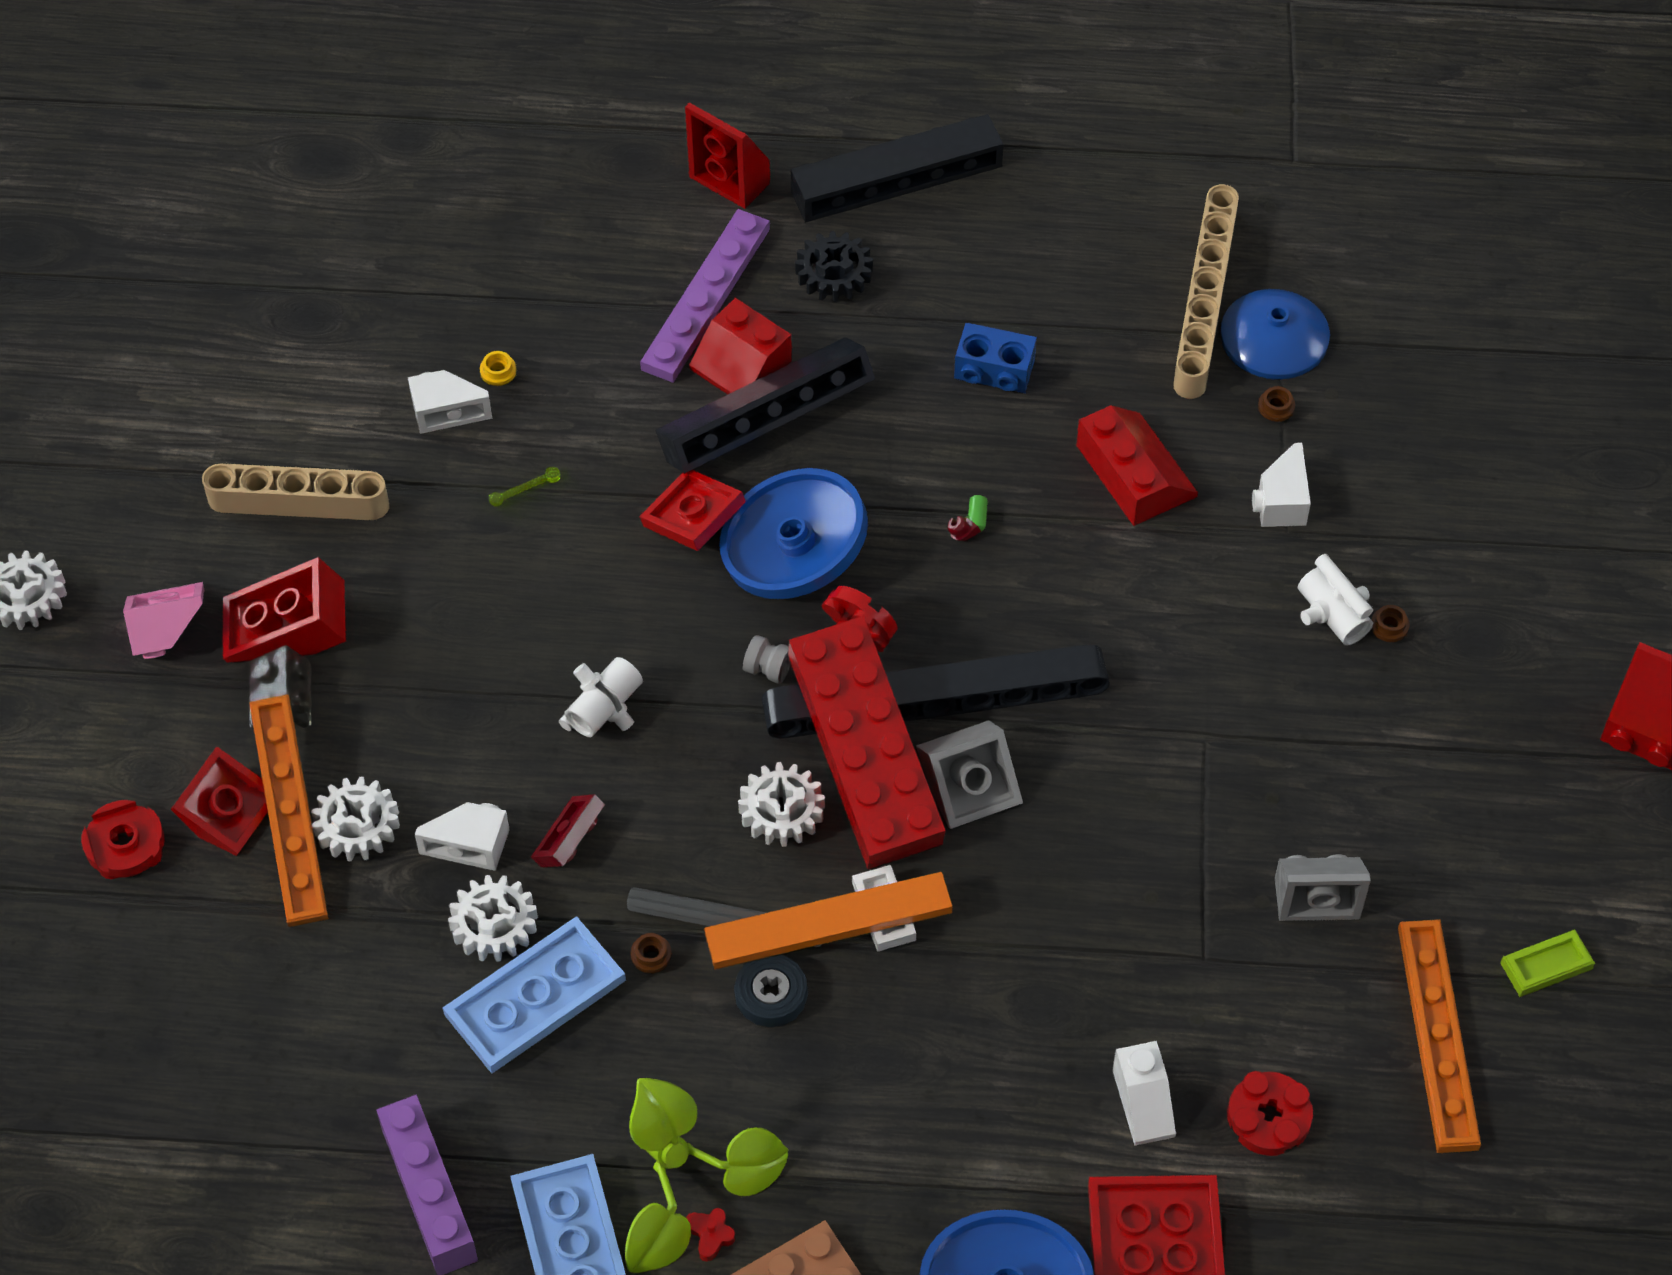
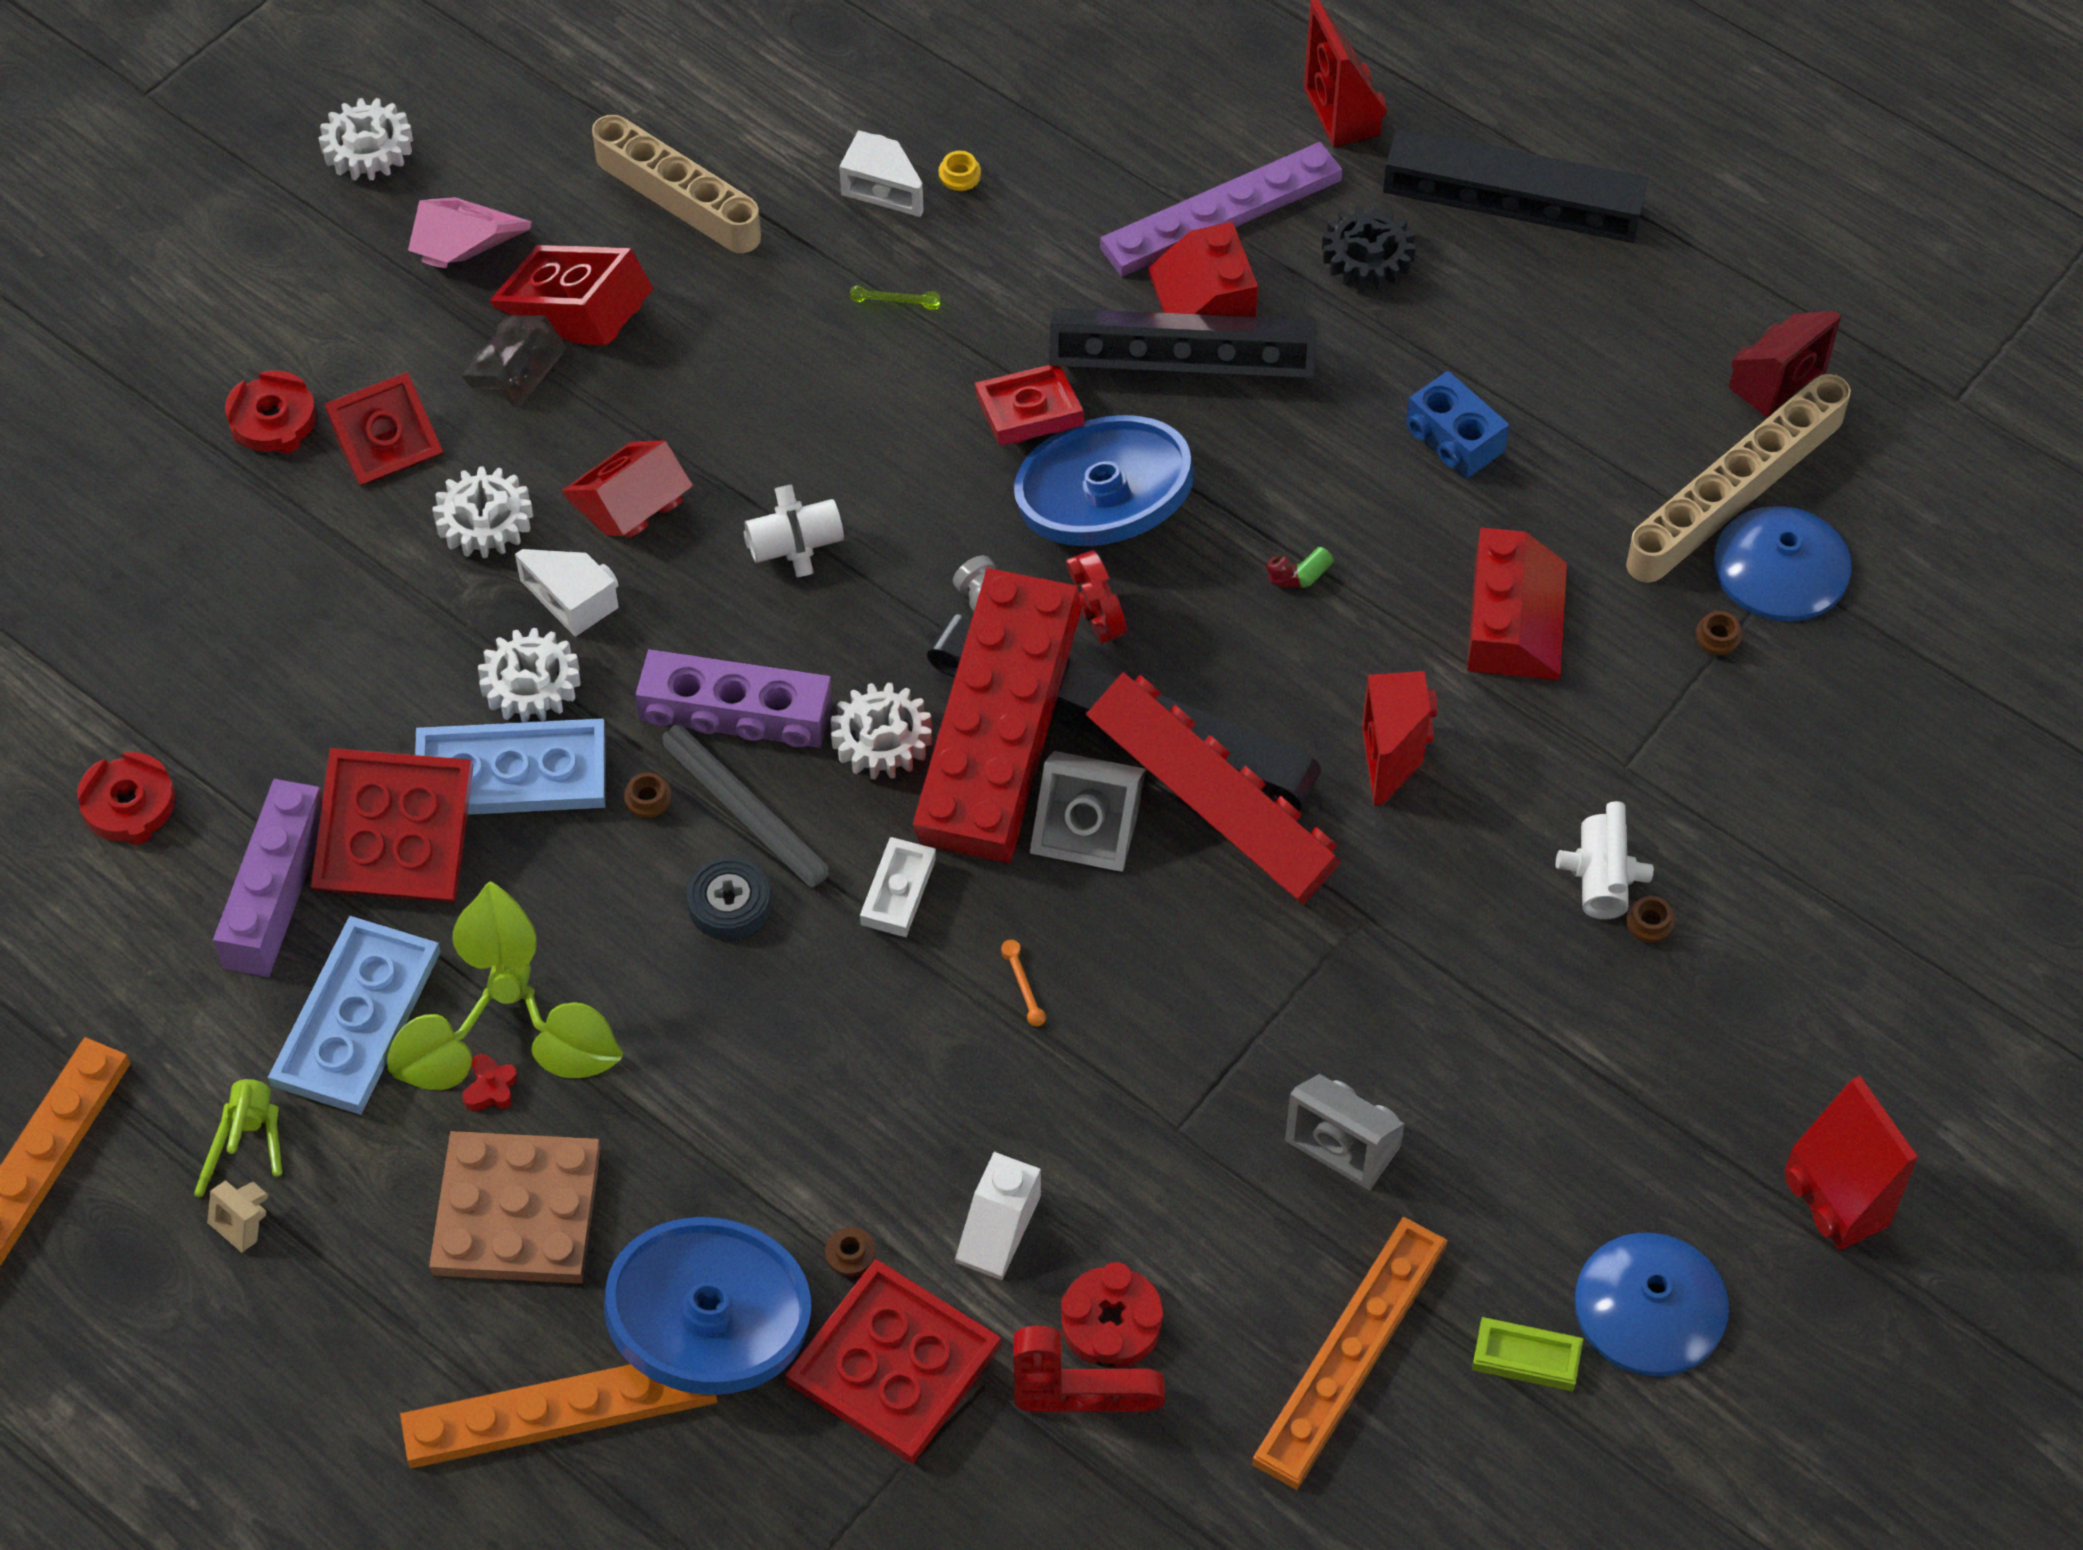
camera: 35 degrees right, 0 degrees up
orange tile [249,694,329,927] -> none
dark red plate [531,794,605,867] -> none
orange tile [704,872,952,970] -> none
white slope [1252,443,1311,527] -> none
none -> red plate [77,752,176,845]
none -> red plate [311,748,474,903]
none -> slope [561,440,693,538]
none -> medium lavender brick [636,649,833,748]
none -> reddish brown plate [825,1227,876,1277]
none -> orange hinge [1001,940,1046,1027]
none -> red beam [1014,1326,1165,1412]
none -> red brick [1085,672,1341,905]
none -> red slope [1362,671,1437,805]
none -> blue dish [1574,1232,1729,1377]
none -> dark red slope [1729,311,1841,418]

